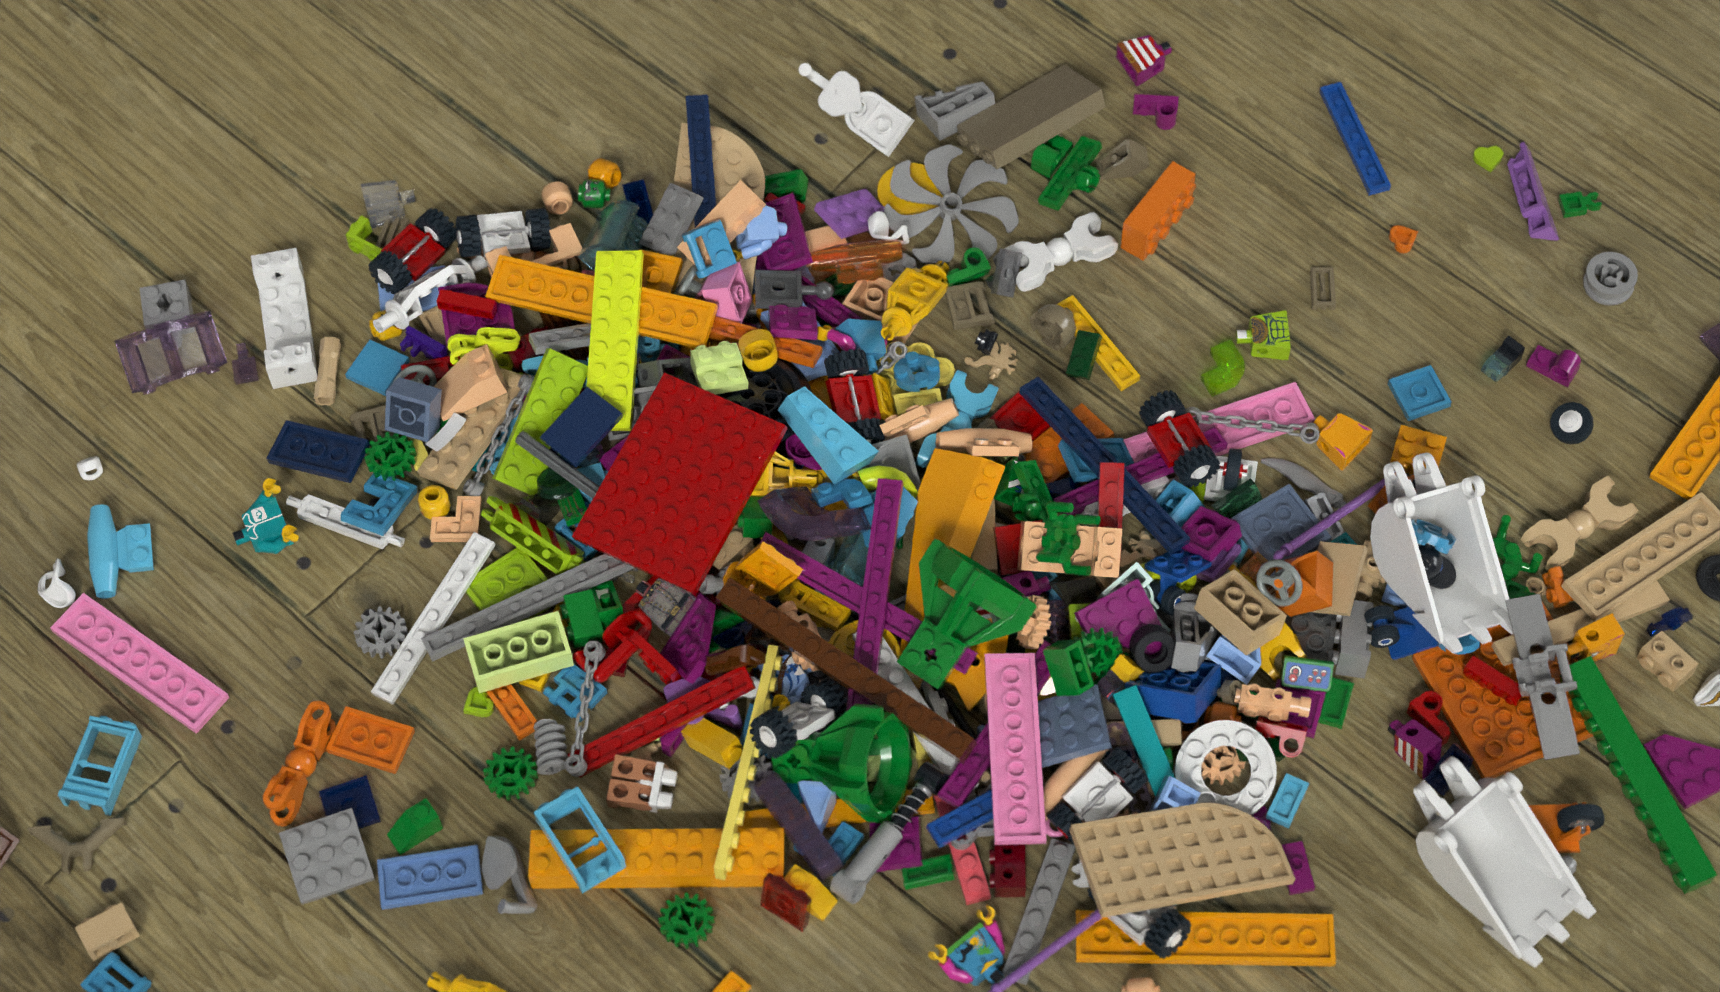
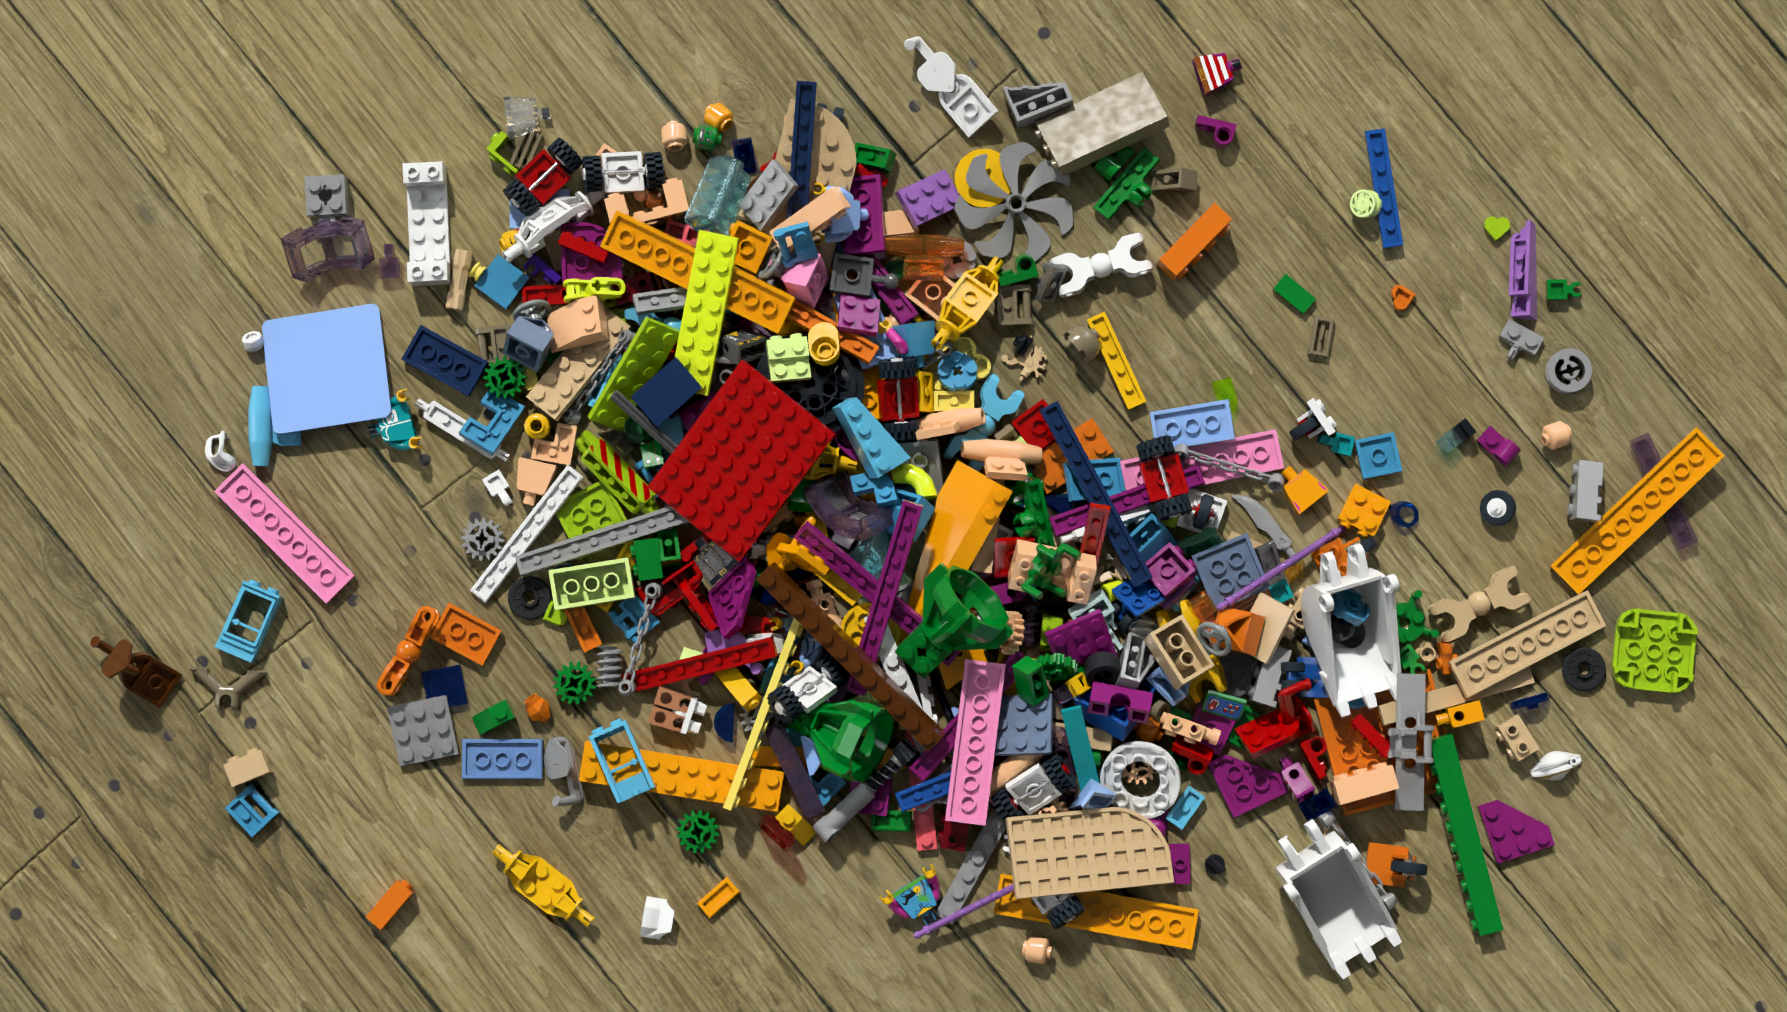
camera: 10 degrees right, 25 degrees up
white sticker [426,413,466,451] -> none
reddish brown slope [706,645,765,676] -> none
white piece [868,211,909,244] -> none
dark green plate [1066,330,1102,380] -> none
lime torso [1236,311,1291,360] -> none
none -> light blue piece [262,304,391,434]
none -> light yellow bush [468,262,487,282]
none -> white plate [482,469,513,506]
none -> black wheel [508,576,552,620]
none -> light nougat torso [517,457,558,506]
none -> orange rock [524,693,551,722]
none -> clear blue plate [714,703,735,743]
none -> magenta arch [1087,682,1153,724]
none -> light blue plate [1150,399,1236,447]
none -> black plate [1205,854,1225,874]
none -> magenta plate [1208,755,1288,818]
none -> red plate [1235,678,1315,759]
none -> green tile [1272,274,1316,314]
none -> clear yellow plate [1283,558,1306,584]
none -> plate [1289,398,1337,441]
none -> teal plate [1317,432,1355,457]
none -> light nougat brick [1329,762,1399,805]
none -> yellowish green wheel [1350,189,1382,218]
none -> clear blue piece [1390,501,1419,528]
none -> light grey plate [1499,319,1544,360]
none -> light nougat head [1541,421,1572,450]
none -> light grey wedge [1567,460,1603,524]

